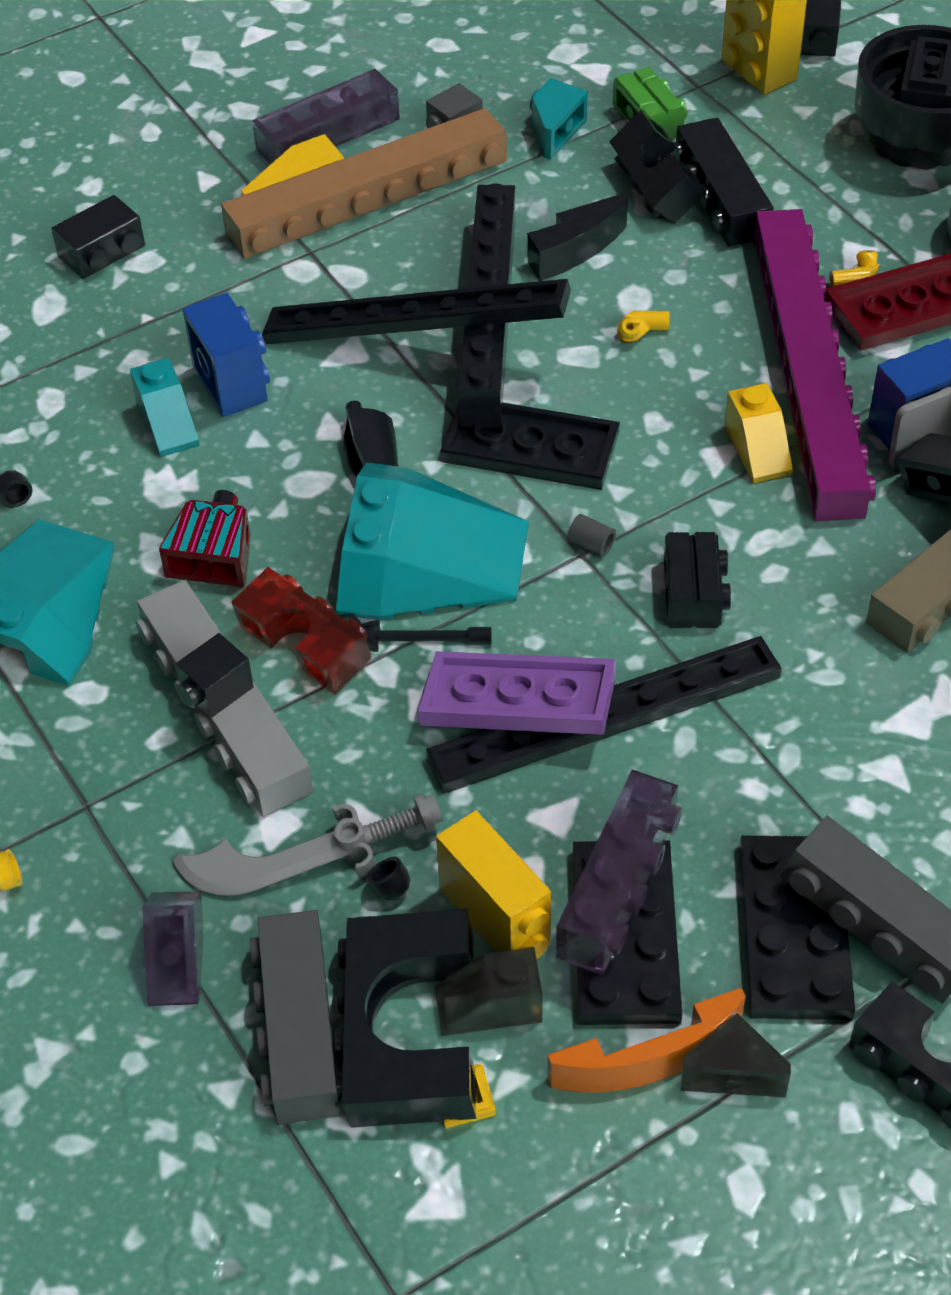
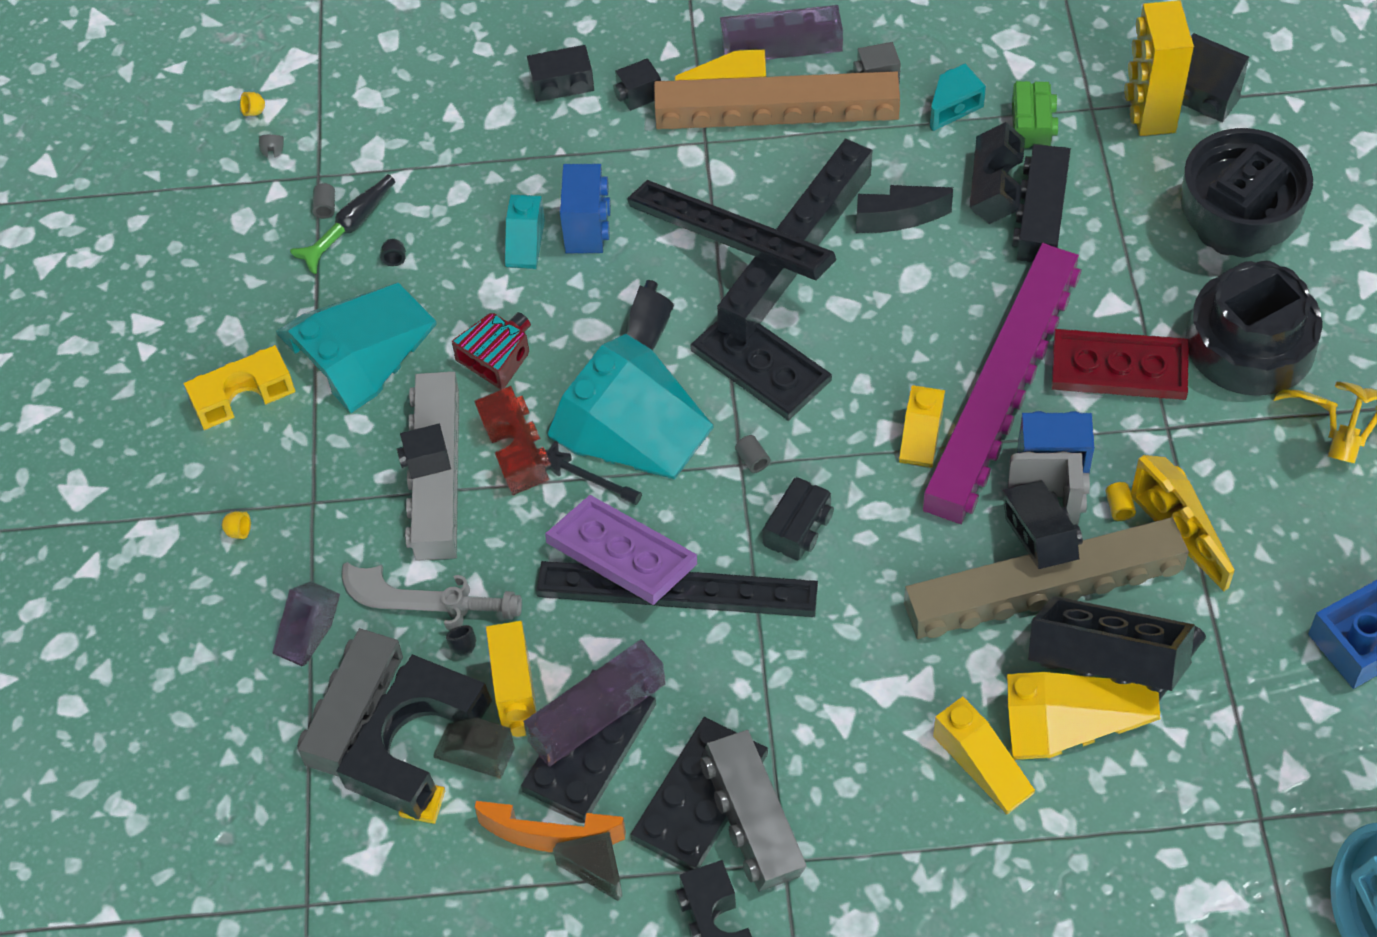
camera: 30 degrees right, 5 degrees up
yellow arm [617,310,670,343] -> none
yellow arm [829,250,880,287] -> none
none -> black brick [613,58,661,111]

